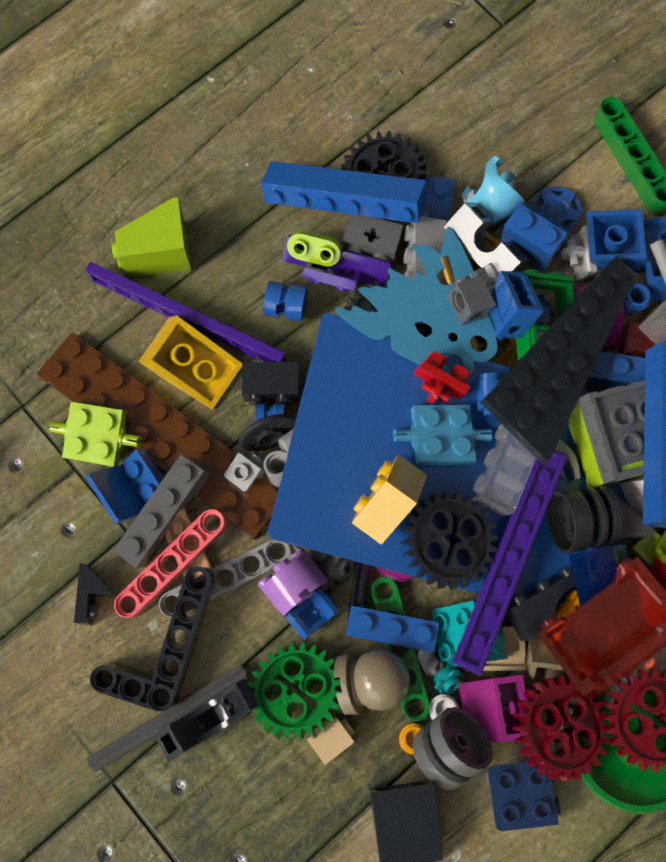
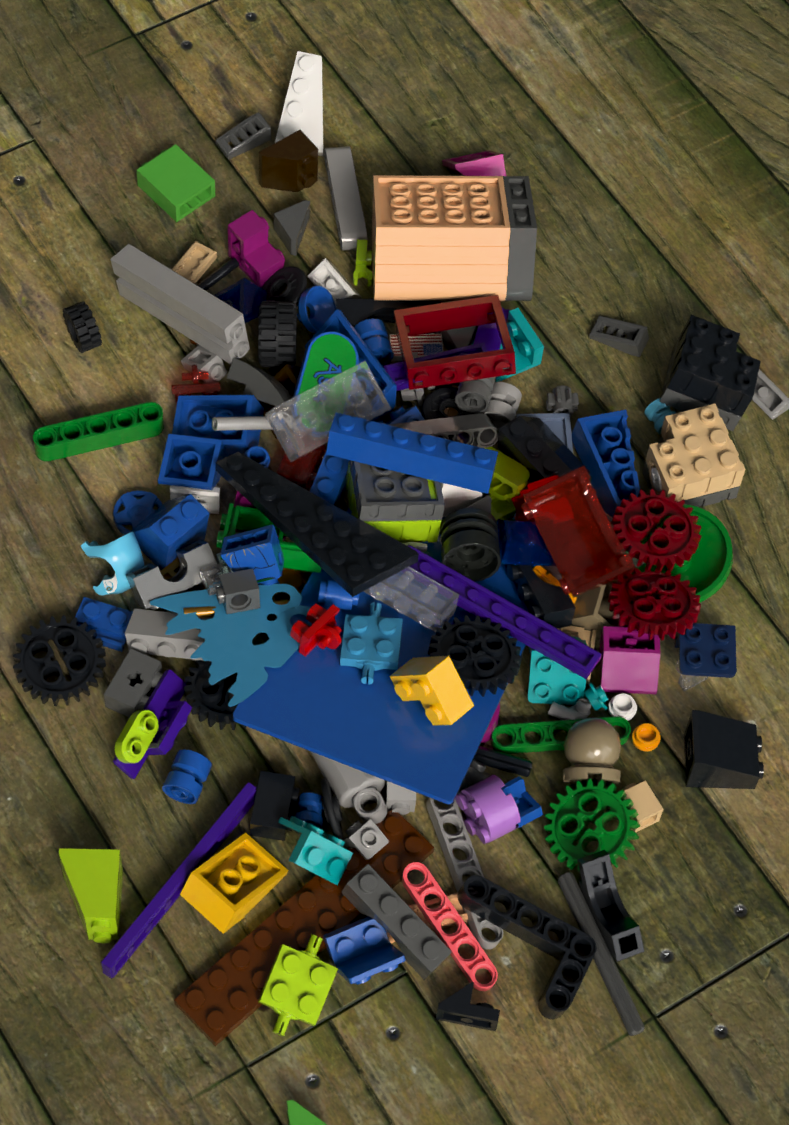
camera: 85 degrees left, 15 degrees down
blue brick [261,161,427,224] -> none
blue plate [346,606,439,652] -> none
dark grey wheel [412,707,493,791] -> none
none -> teal bracket [278,816,353,885]

